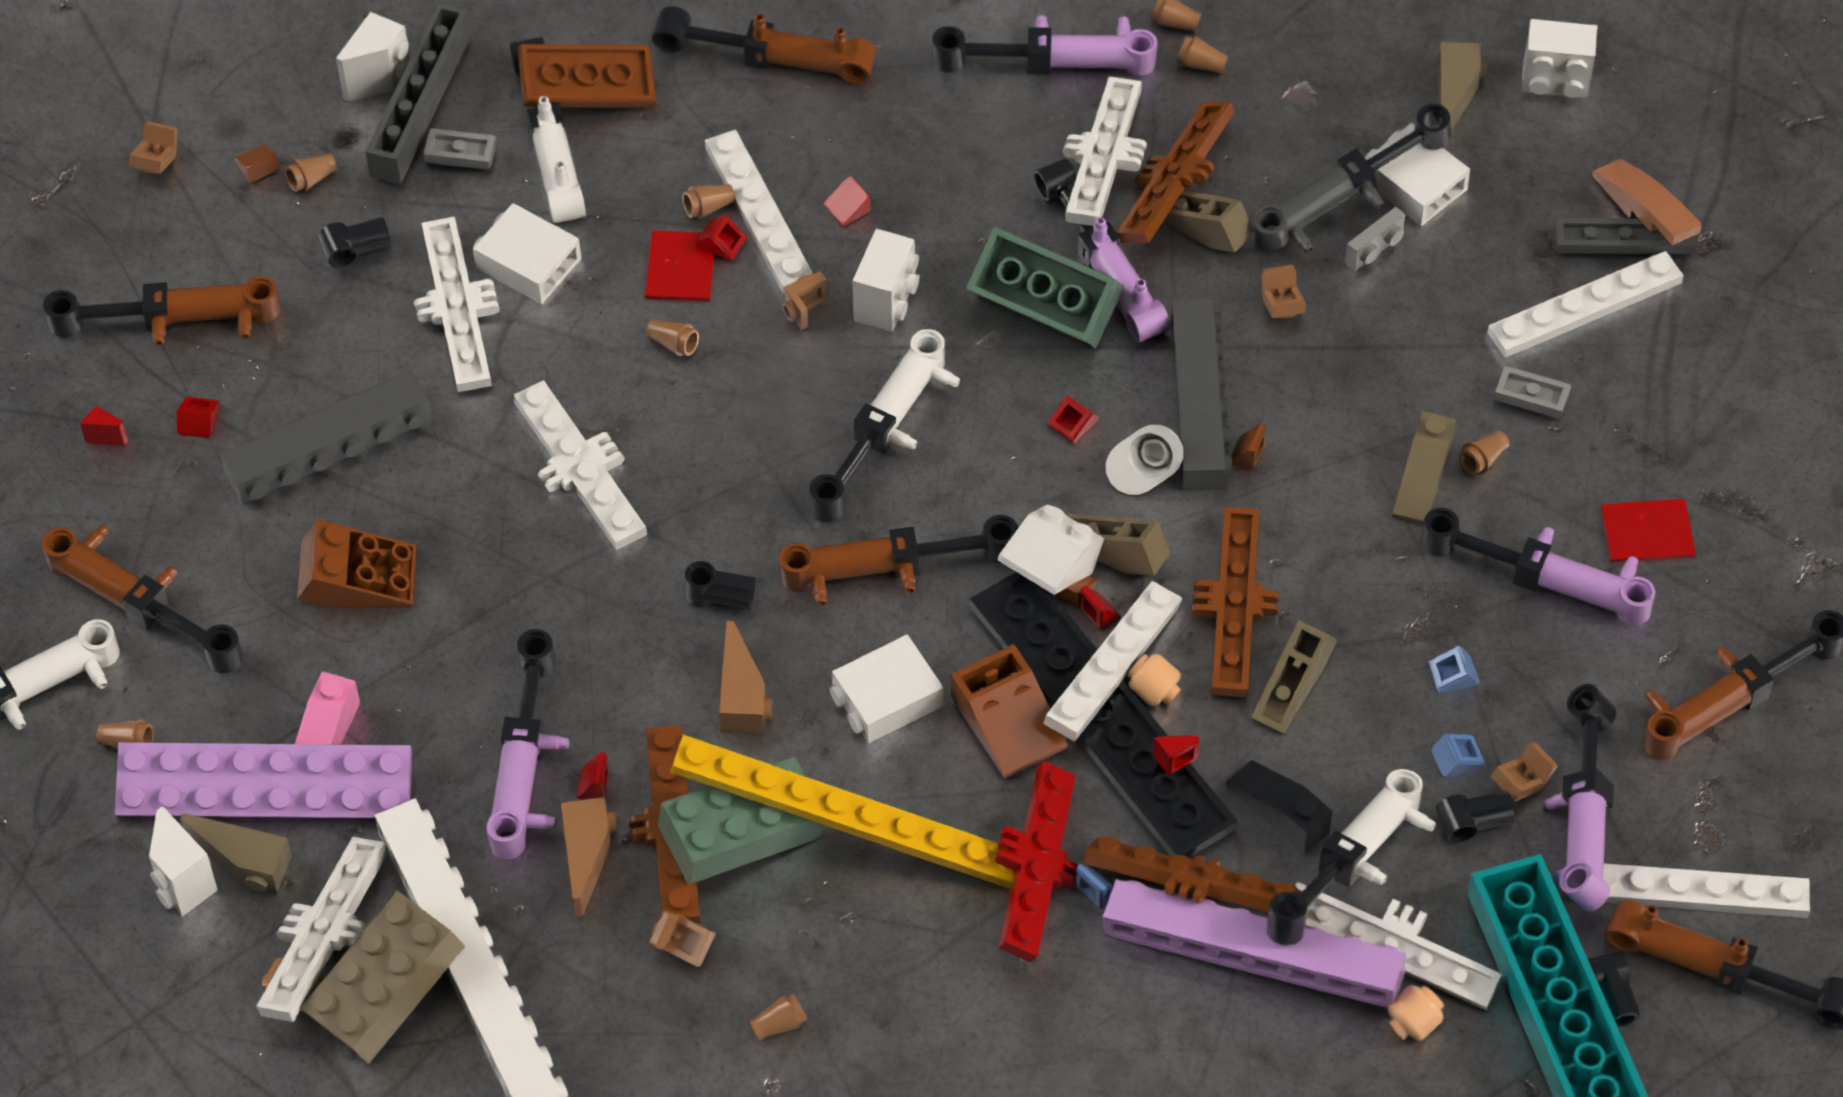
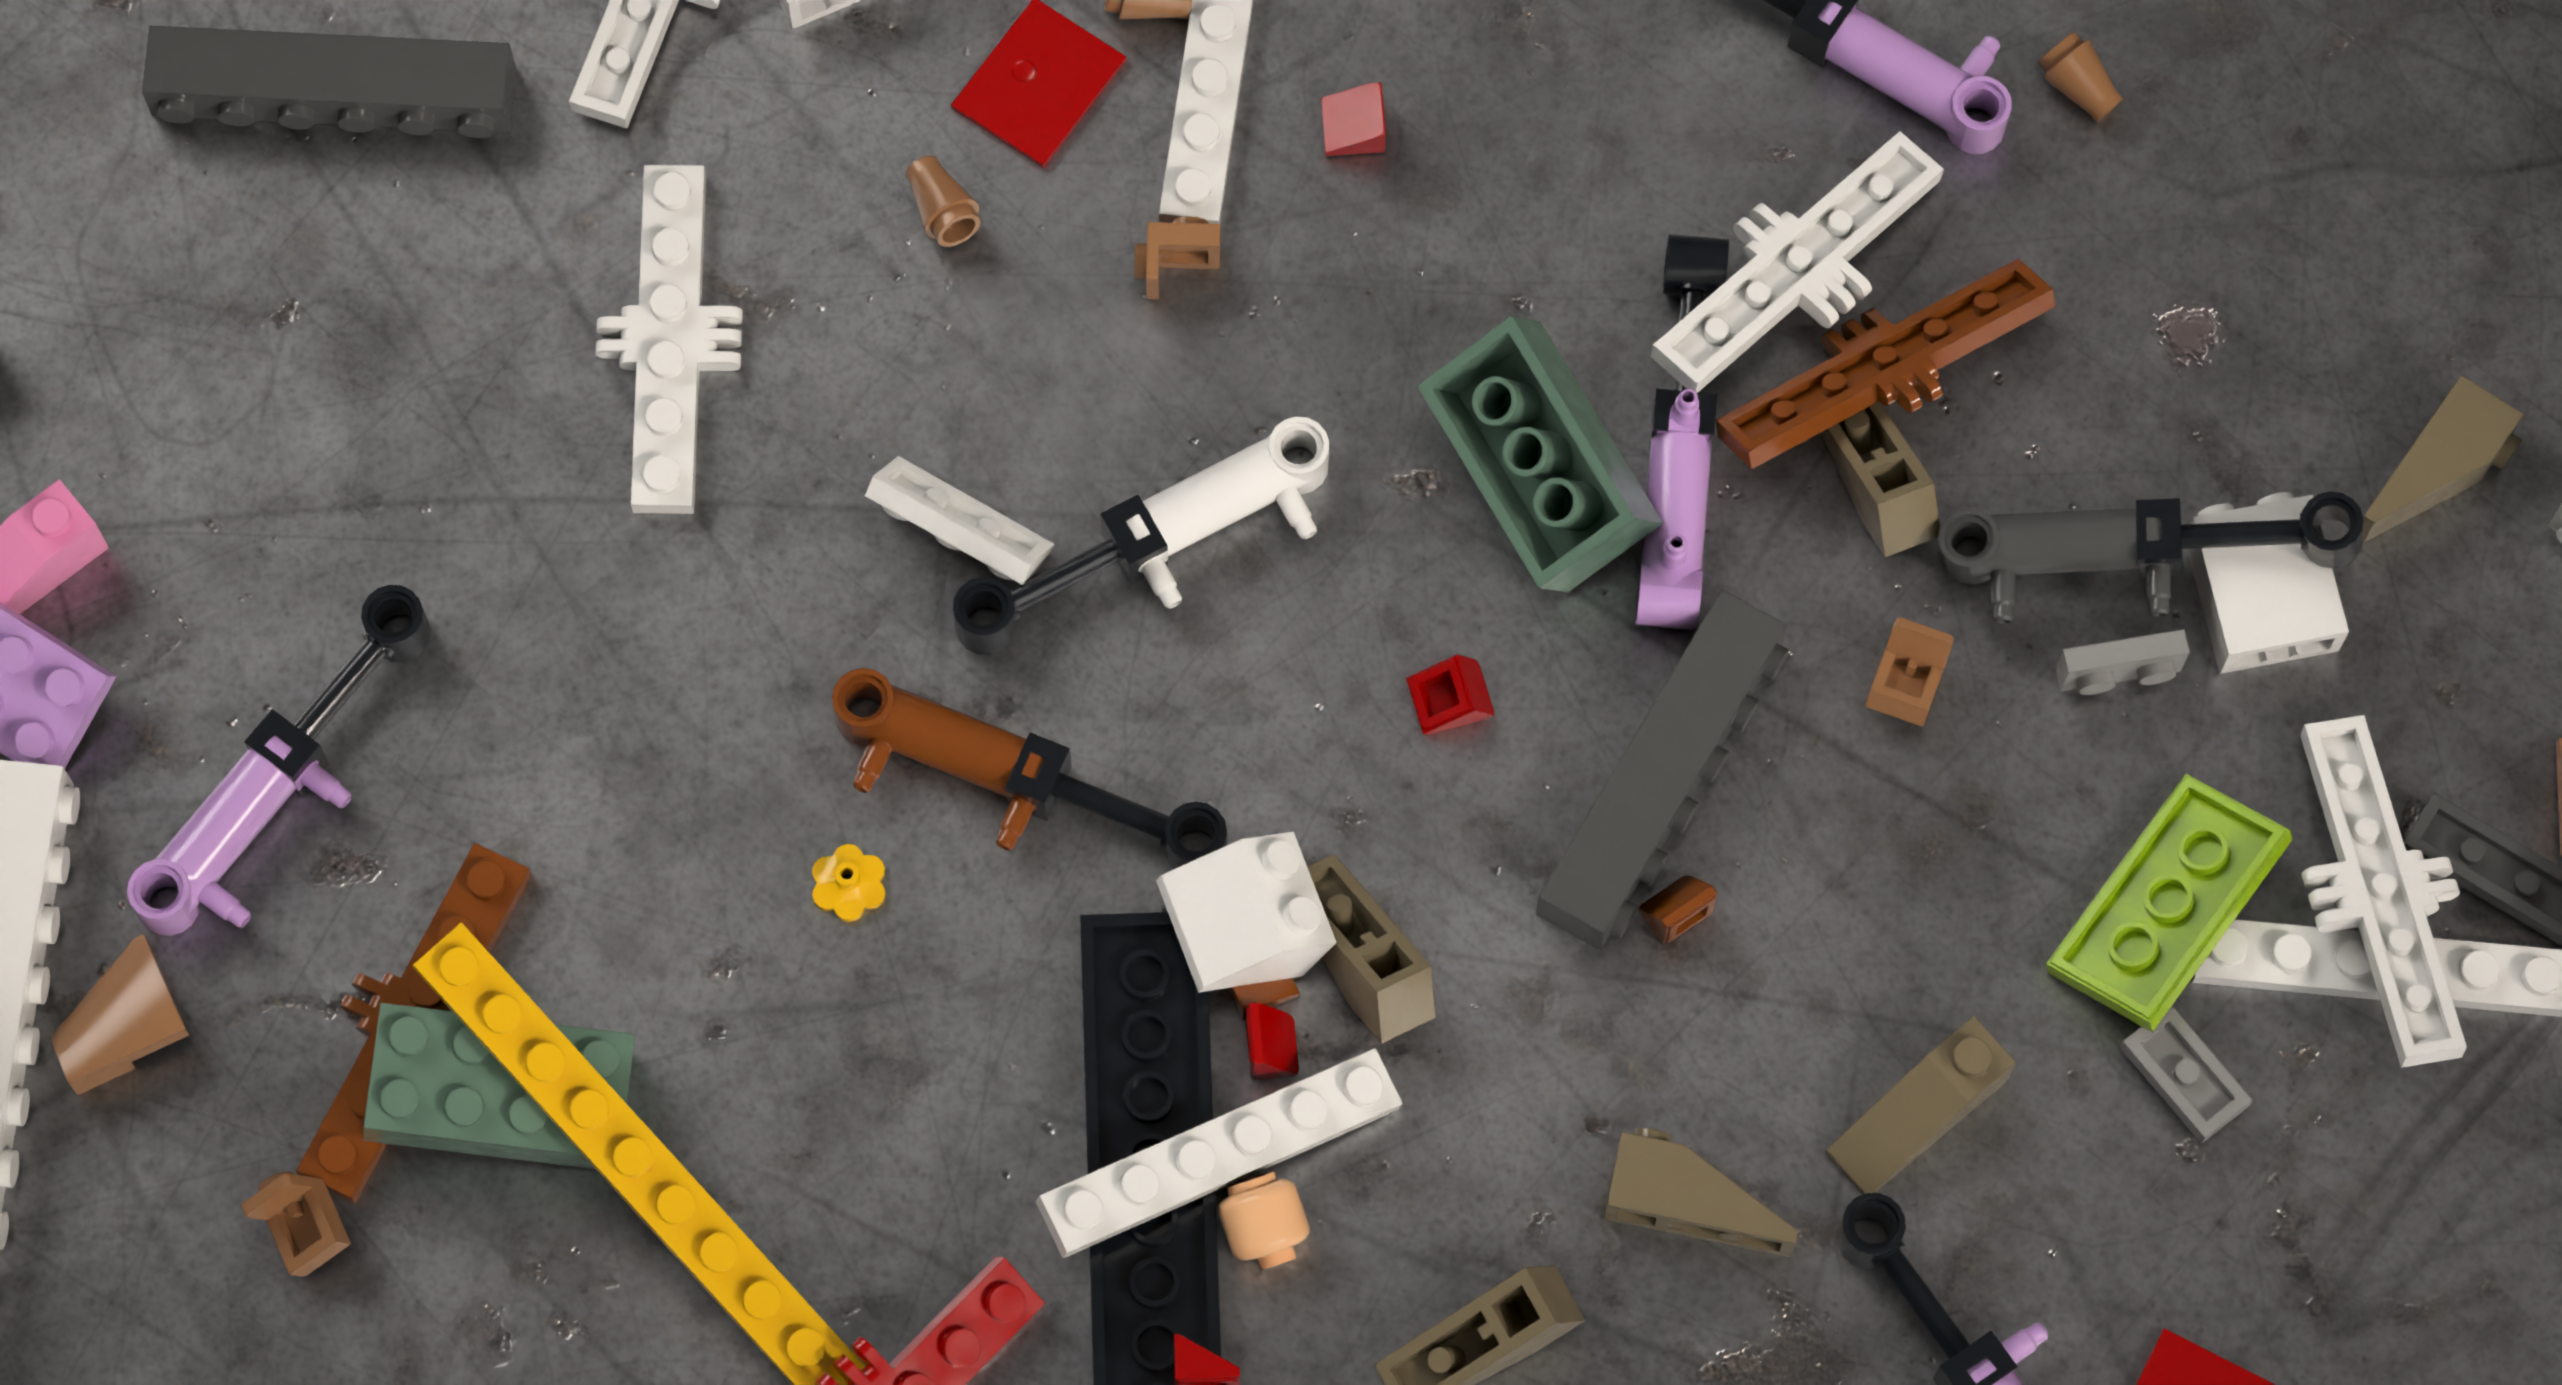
camera: 30 degrees right, 15 degrees up
dark orange slope [297,519,417,608] -> none
medium nougat slope [561,797,617,917] -> none
red slope [576,752,609,800] -> none
black piece [685,561,756,609] -> none
red slope [696,214,747,261] -> none
medium nougat slope [719,621,772,733] -> none
white brick [830,634,944,744] -> none
white brick [852,229,919,332] -> none
dark orange slope [951,644,1068,779] -> none
white piece [1106,424,1183,495] -> none
medium nougat cone [1177,36,1228,74] -> none
dark orange hinge [1192,507,1279,697] -> none
medium nougat cone [1459,430,1509,475] -> none
none -> medium nougat slope [50,934,189,1095]
none -> yellow plant [812,844,886,922]
none -> white plate [865,456,1055,585]
none -> dark tan slope [1604,1128,1798,1257]
none -> lime tile [2046,774,2292,1032]
none -> white hinge [2300,715,2467,1068]

